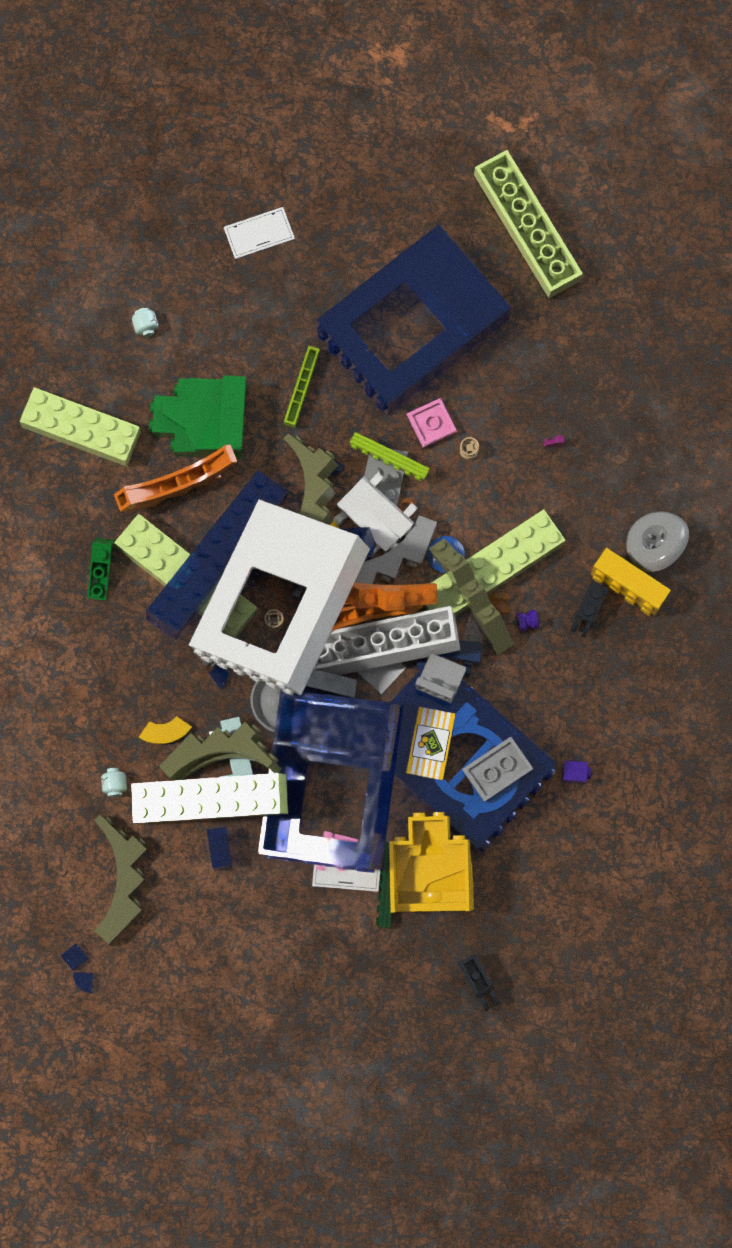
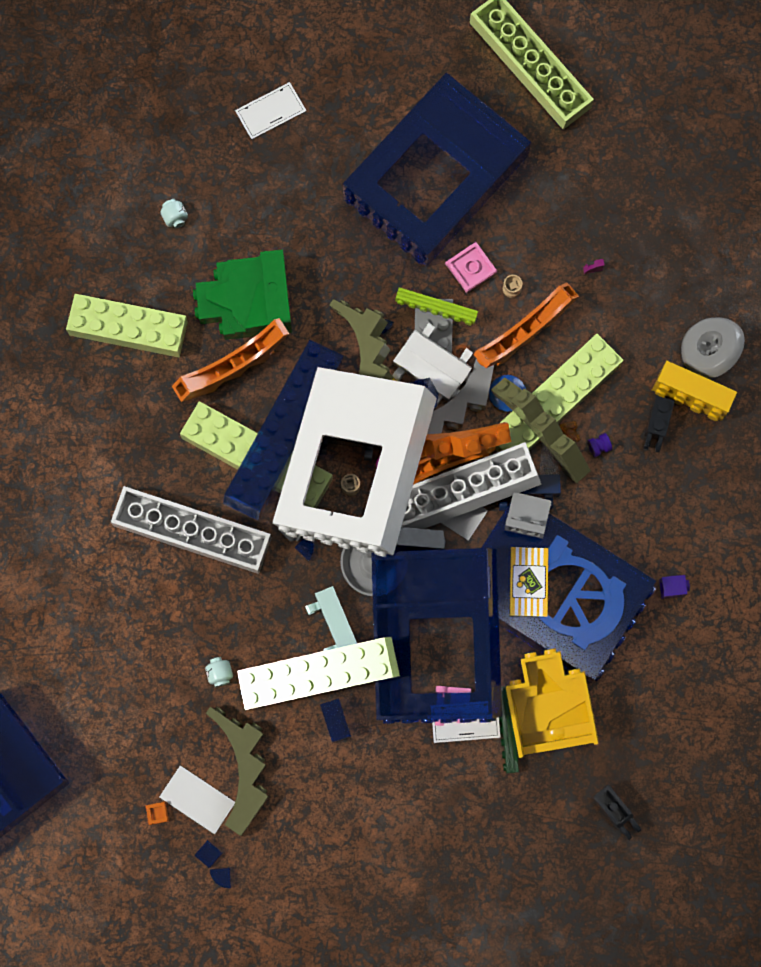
camera: 10 degrees left, 0 degrees up
green slope [87,538,115,601] -> none
yellow tile [139,716,192,745] -> none
olive arch [159,722,281,781] -> none
lime piece [284,346,320,428] -> none
light grey plate [462,737,533,802] -> none
none -> white brick [111,486,272,574]
none -> orange tile [145,802,169,825]
none -> white sticker [159,766,235,834]
none -> orange arch [473,283,580,368]

